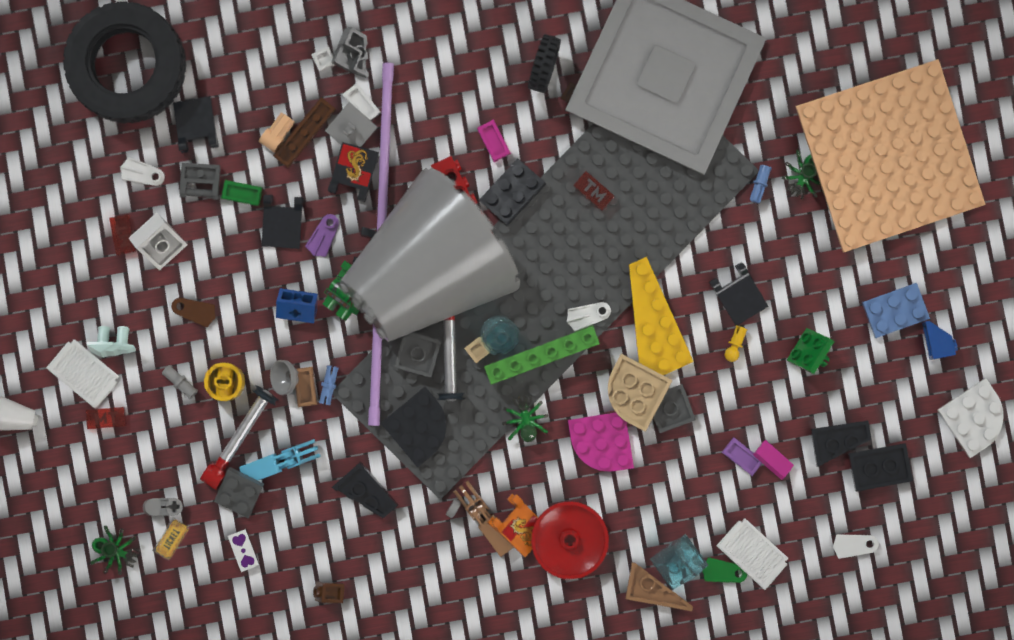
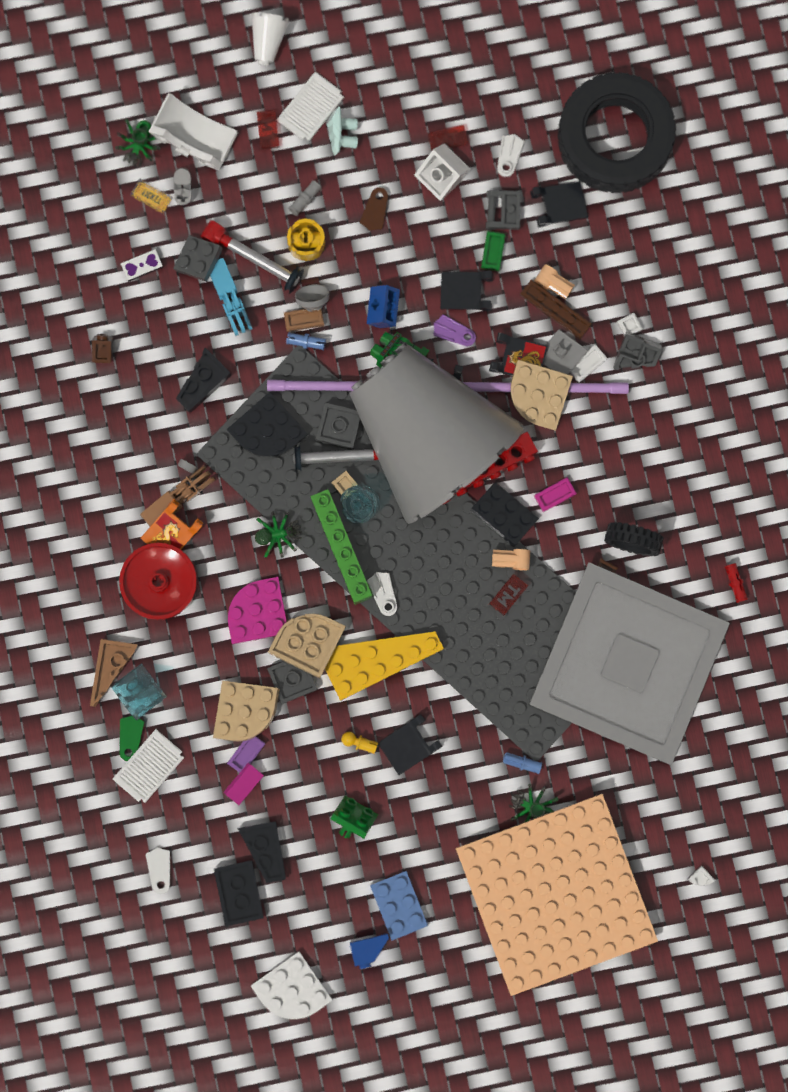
camera: 80 degrees right, 5 degrees down
none -> white panel [148,93,238,171]
none -> tan plate [213,681,280,742]
none -> light nougat piece [492,549,530,570]
none -> tan plate [510,359,573,431]
none -> white tile [687,866,715,886]

